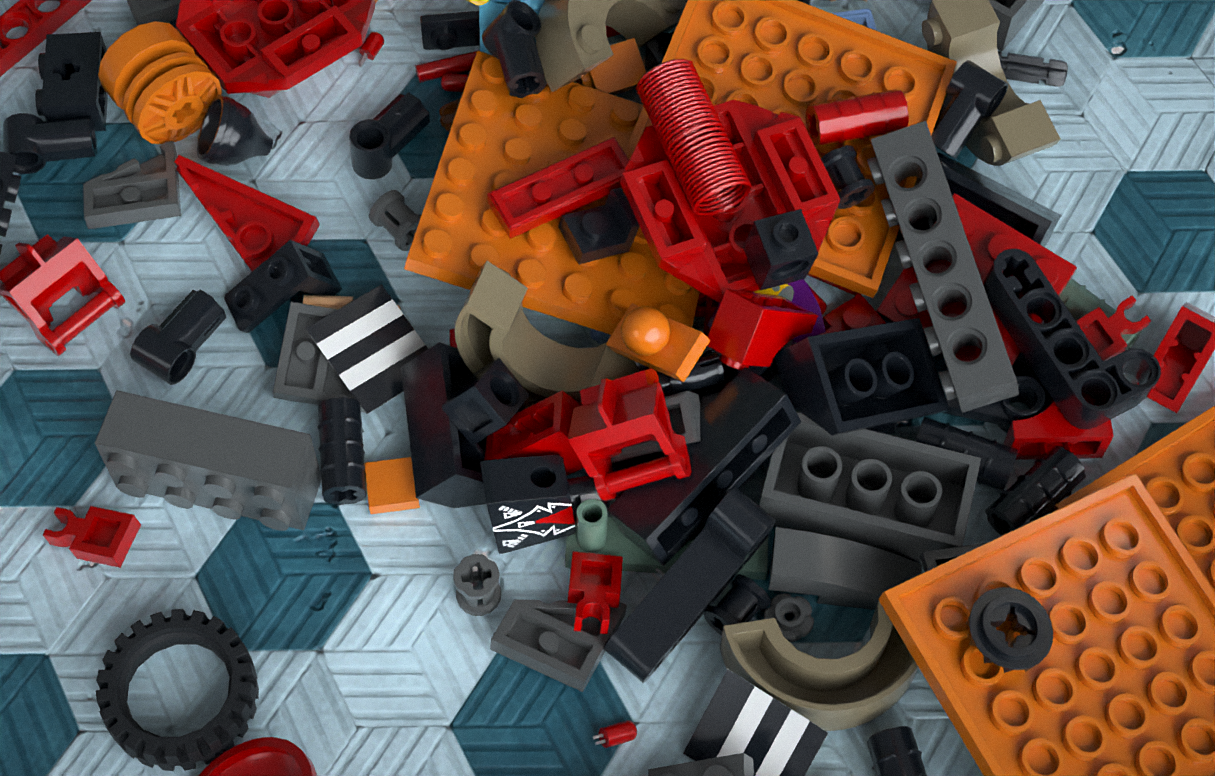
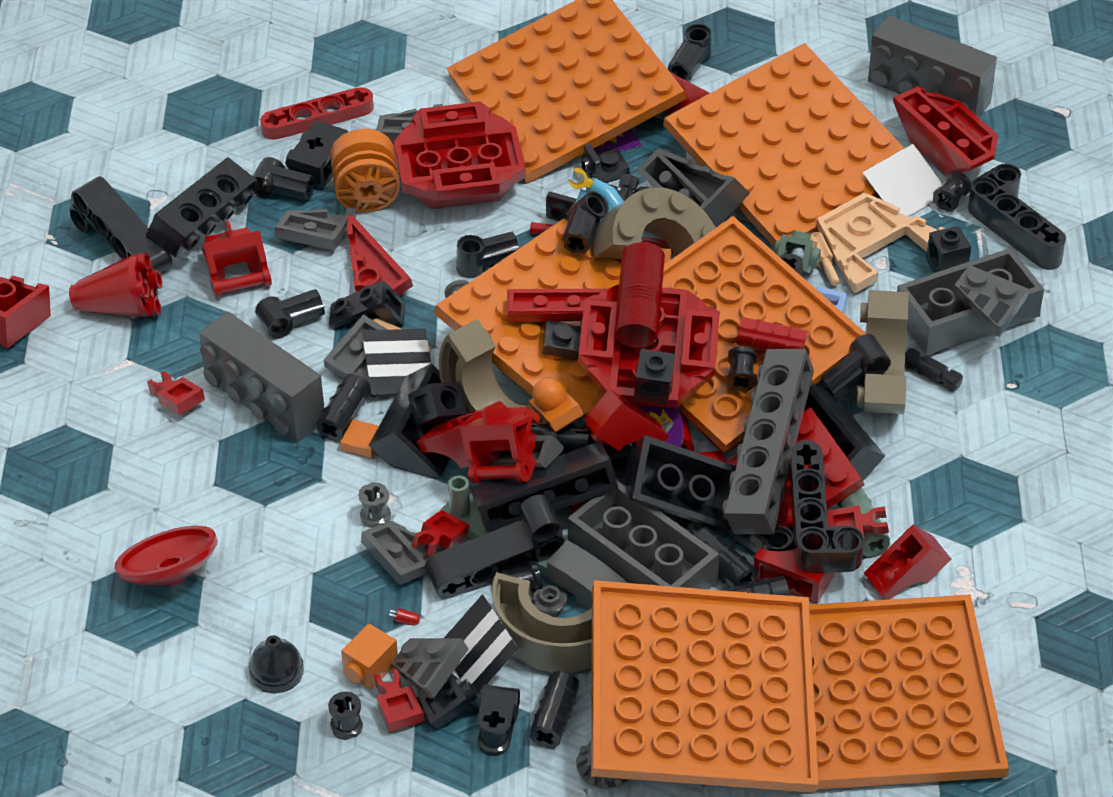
camera: 30 degrees right, 15 degrees down
black tyre [96,609,259,771] -> none
black helmet [197,95,273,166] -> none
red piece [358,32,385,67] -> none
black torso [480,454,602,554] -> none
black gear [965,587,1053,673] -> none

